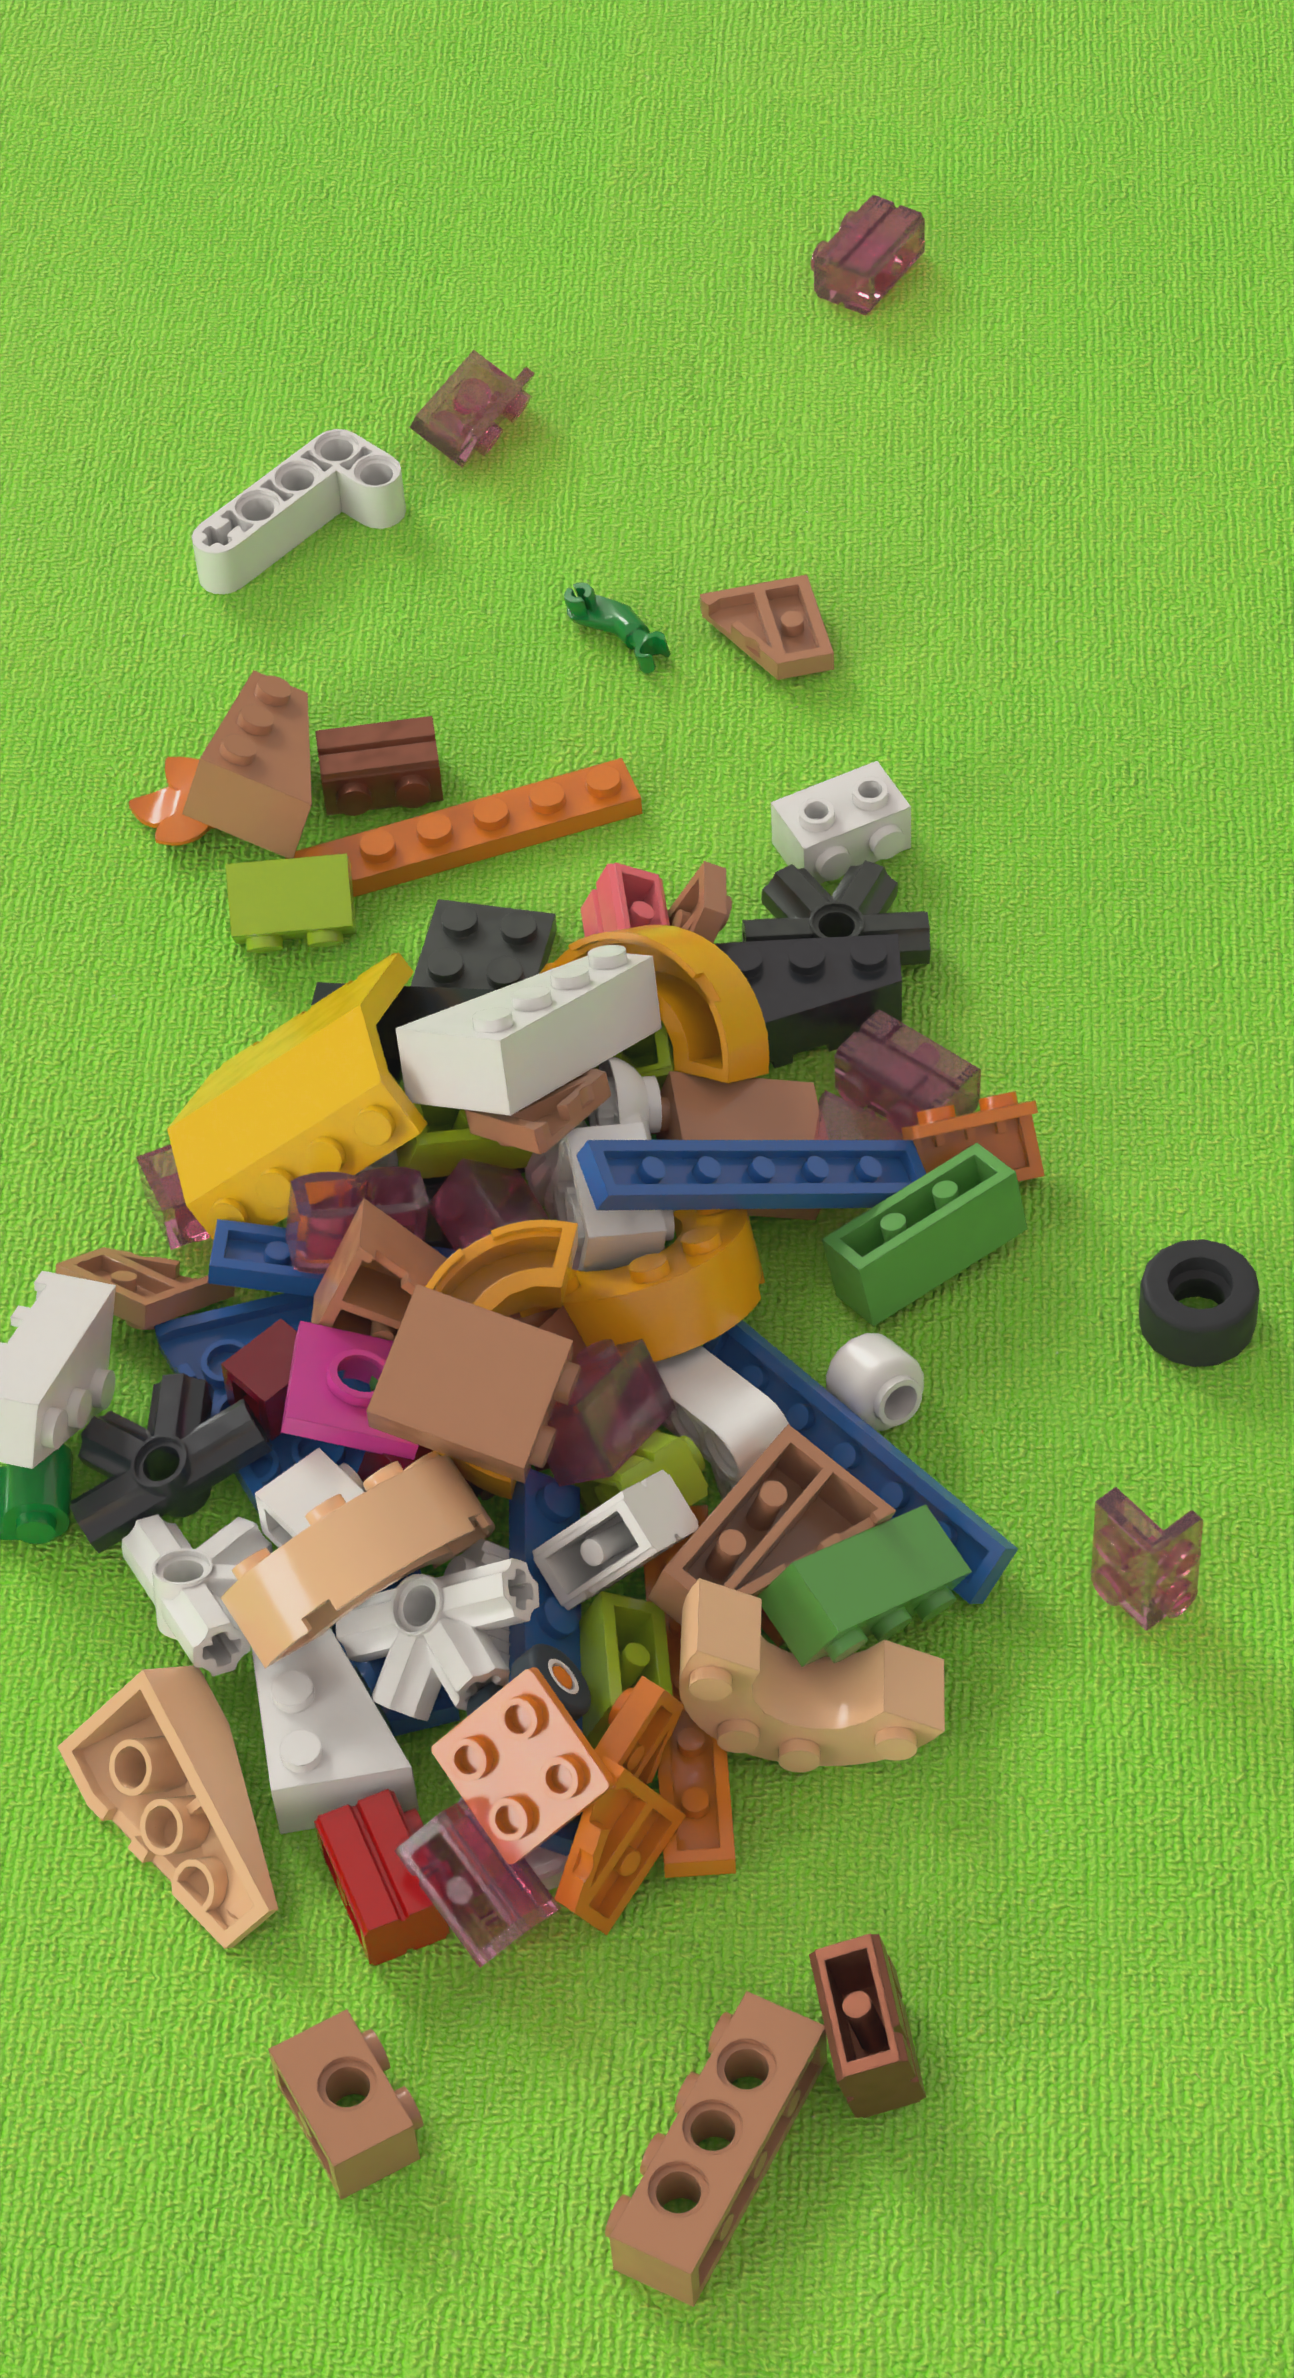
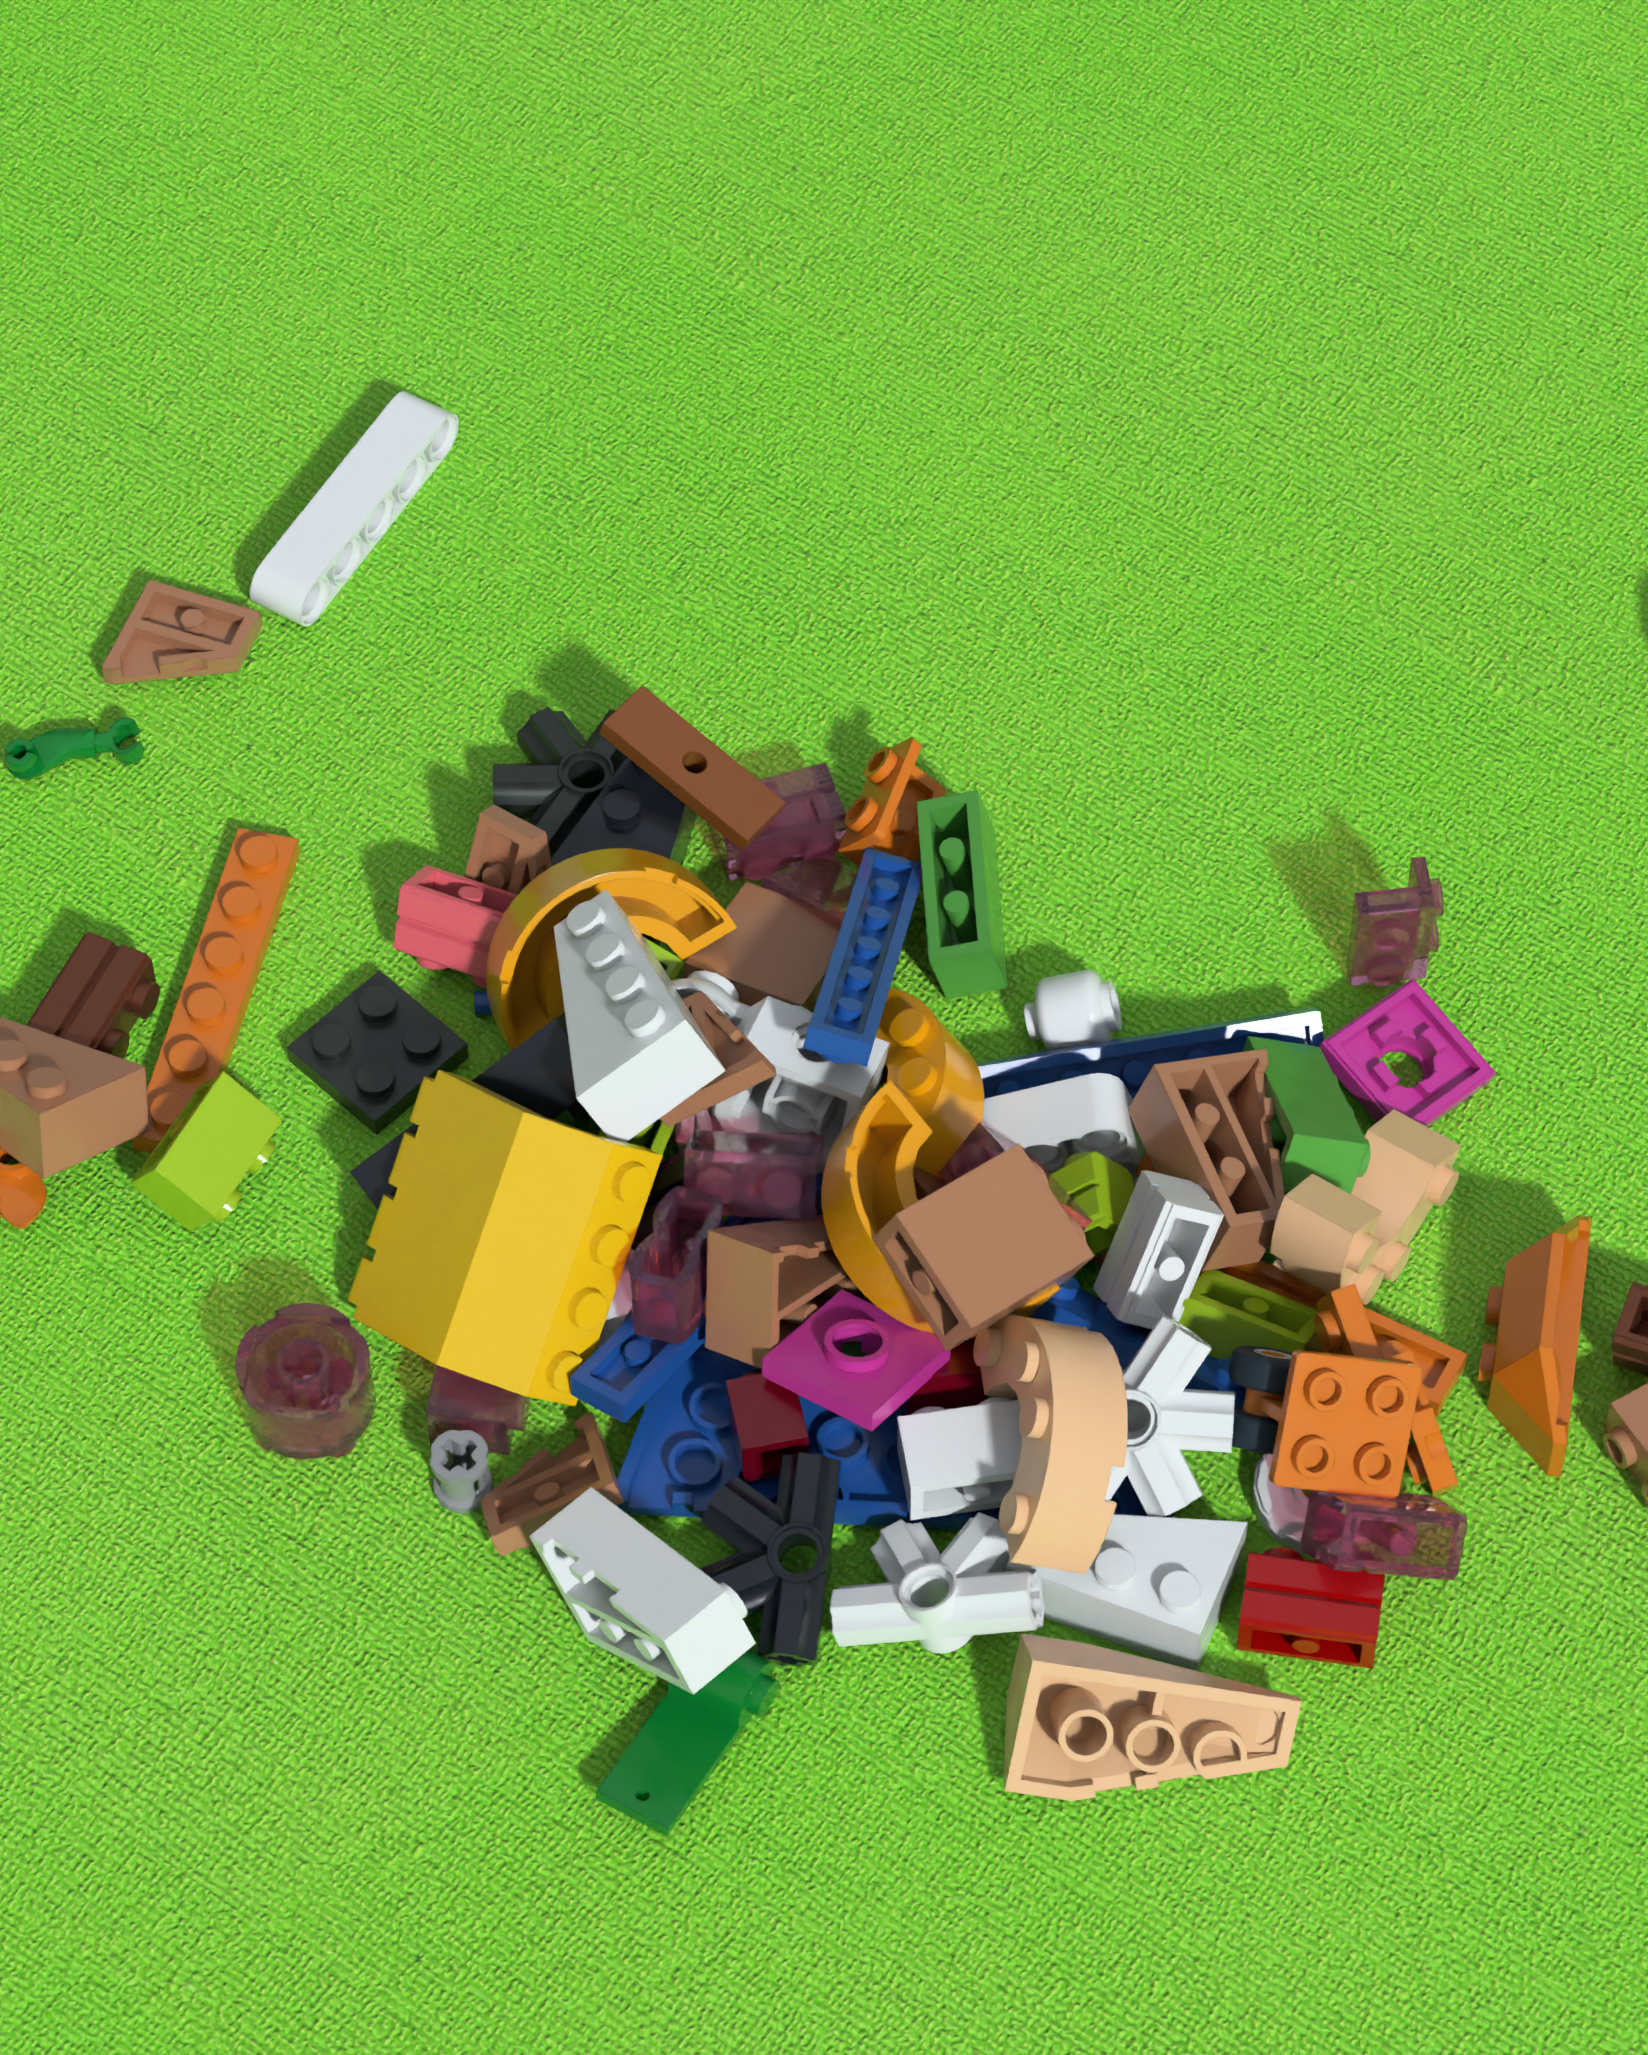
camera: 60 degrees left, 5 degrees up
nougat brick [268,2009,424,2200] -> none
white brick [771,761,911,884] -> none
black tyre [1139,1239,1260,1367] -> none
none -> brick [235,1303,376,1459]
none -> white beam [250,391,459,627]
none -> light grey bush [430,1430,494,1514]
none -> dark orange tile [599,685,786,851]
none -> dark pink piece [1319,978,1496,1127]
none -> orange wedge [1477,1215,1592,1477]

